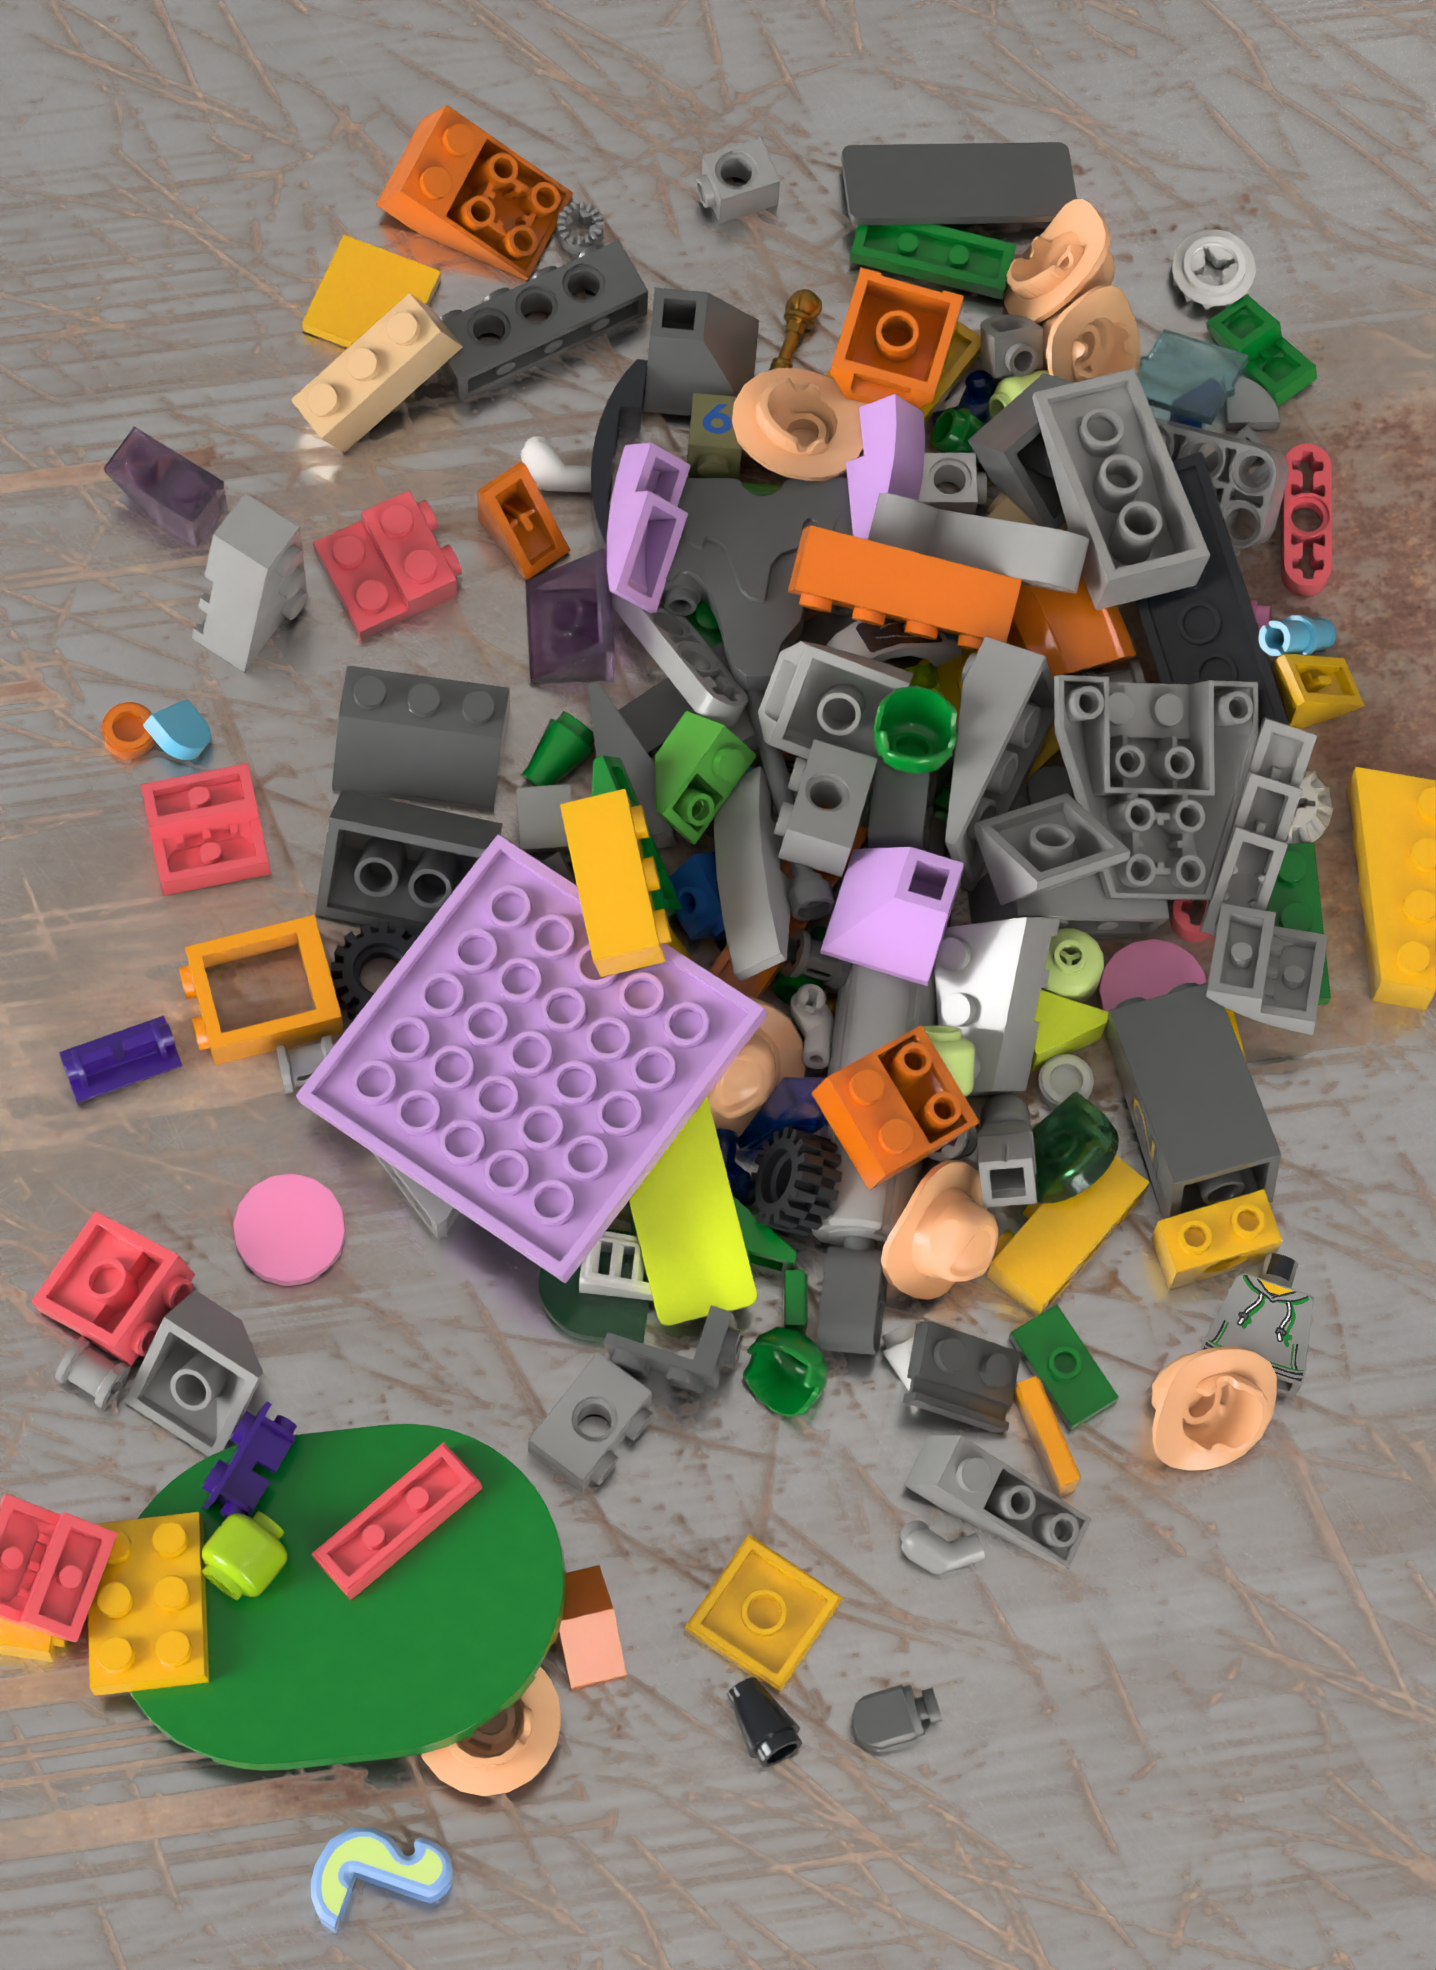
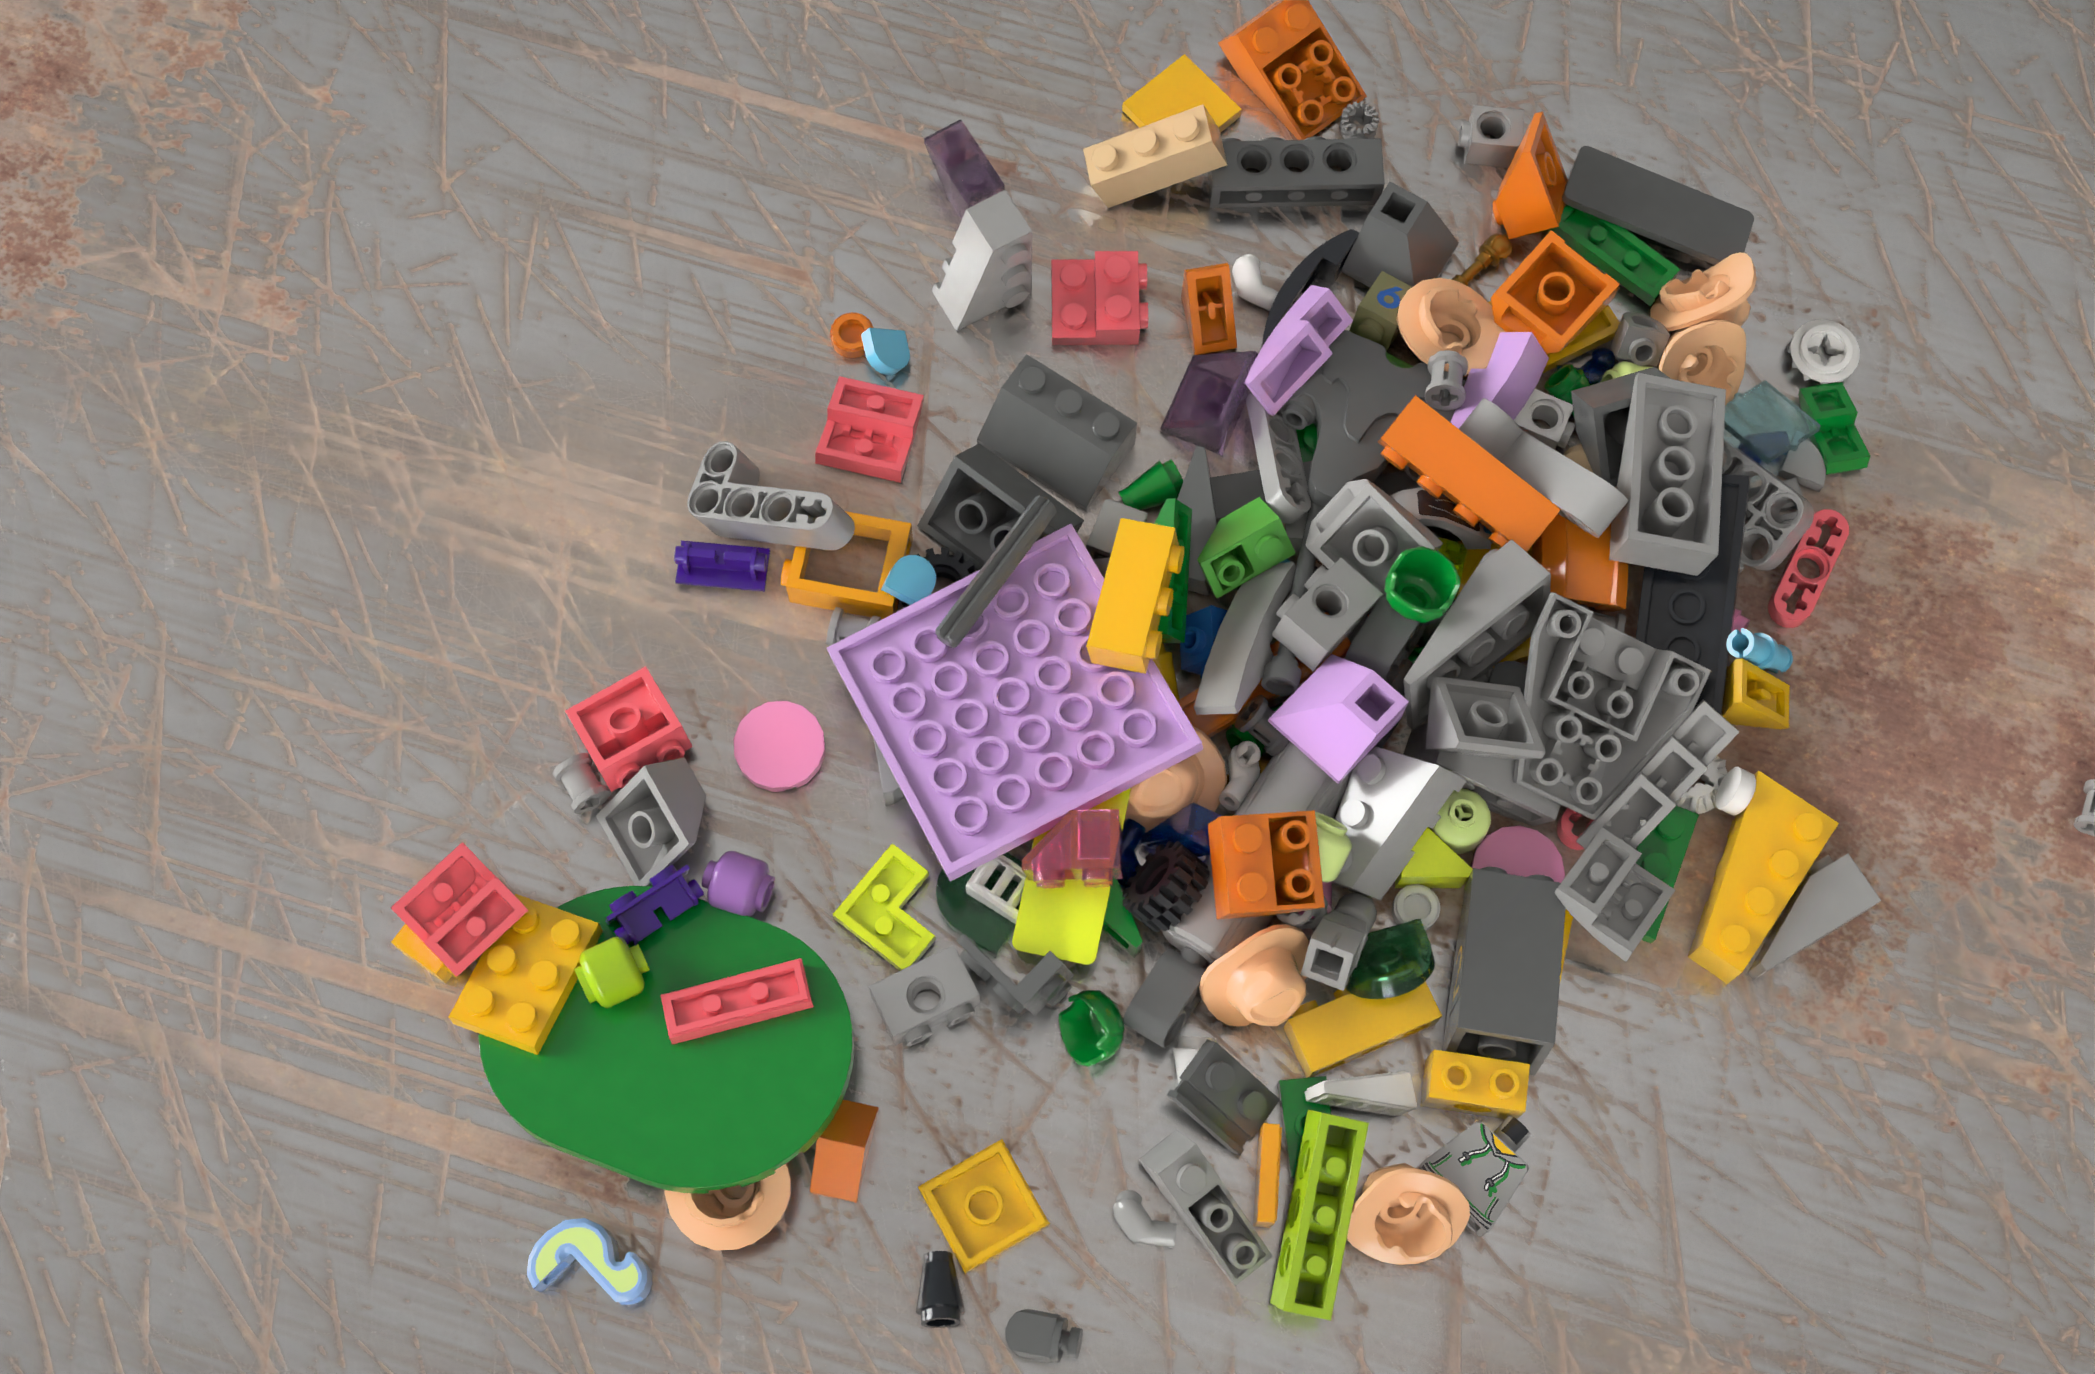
camera: 30 degrees right, 0 degrees up
green tile [782,1270,808,1335] -> none
none -> light grey beam [687,441,855,550]
none -> medium lavender head [701,851,775,917]
none -> neon yellow plate [833,843,936,971]
none -> medium azure tile [881,555,936,605]
none -> dark grey axle [935,495,1056,648]
none -> clear pink slope [1022,809,1123,888]
none -> lime brick [1270,1110,1369,1321]
none -> white slope [1304,1070,1417,1116]
none -> light grey bush [1425,350,1468,411]
none -> orange slope [1493,111,1568,239]
none -> white tile [1715,767,1756,816]

